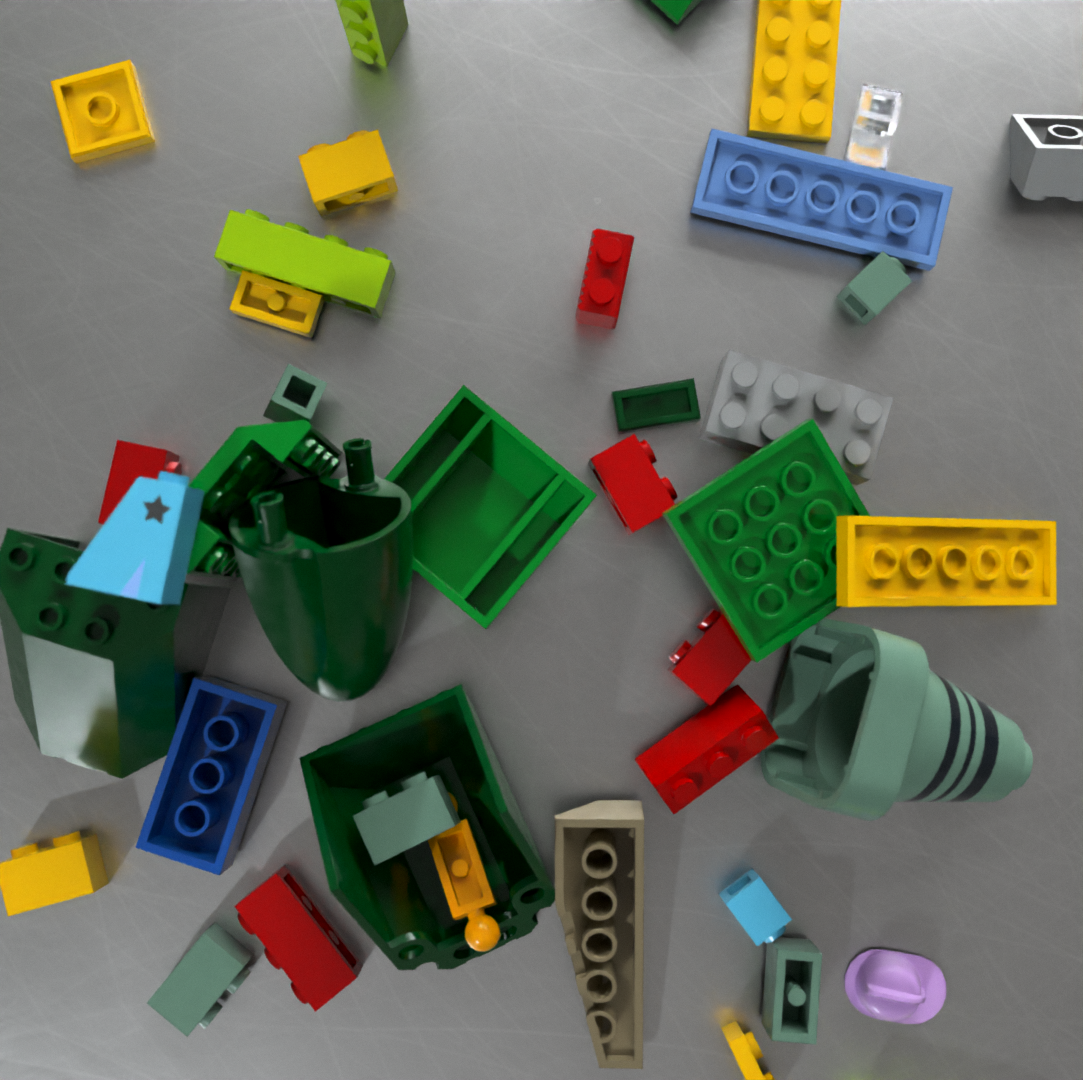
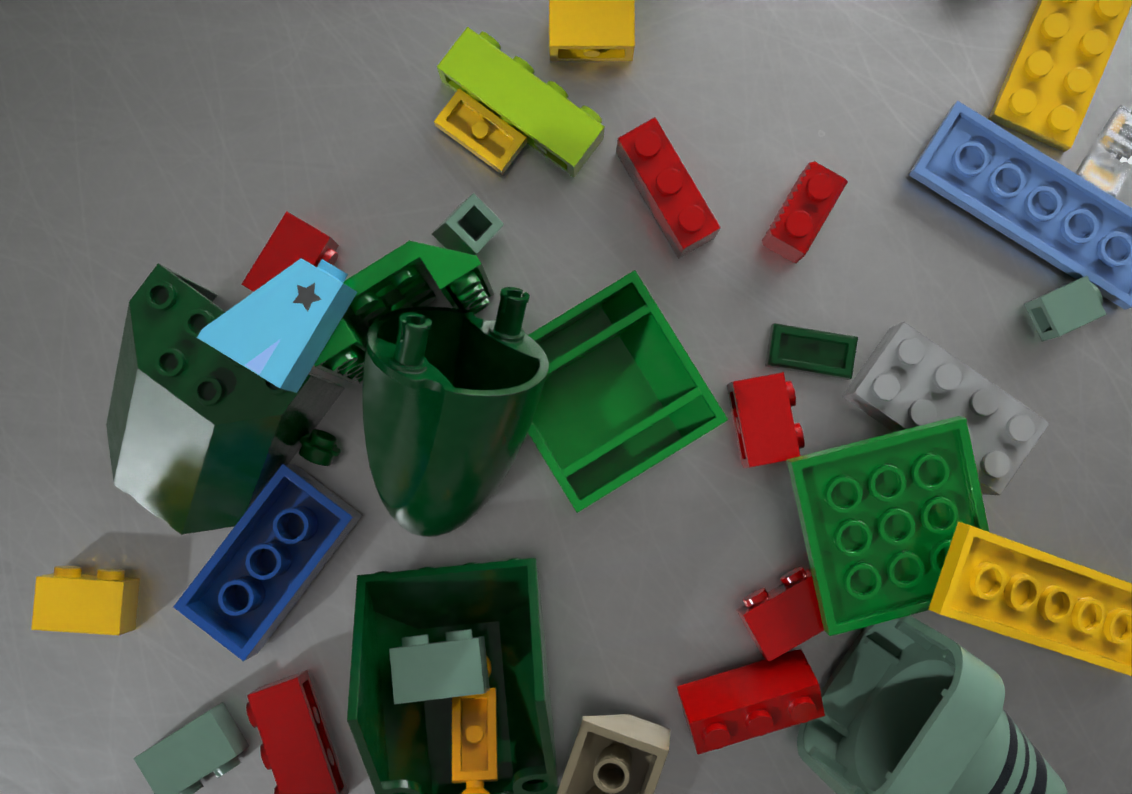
camera: 30 degrees right, 0 degrees up
none -> green plate [299,429,341,466]
none -> red brick [616,117,721,259]

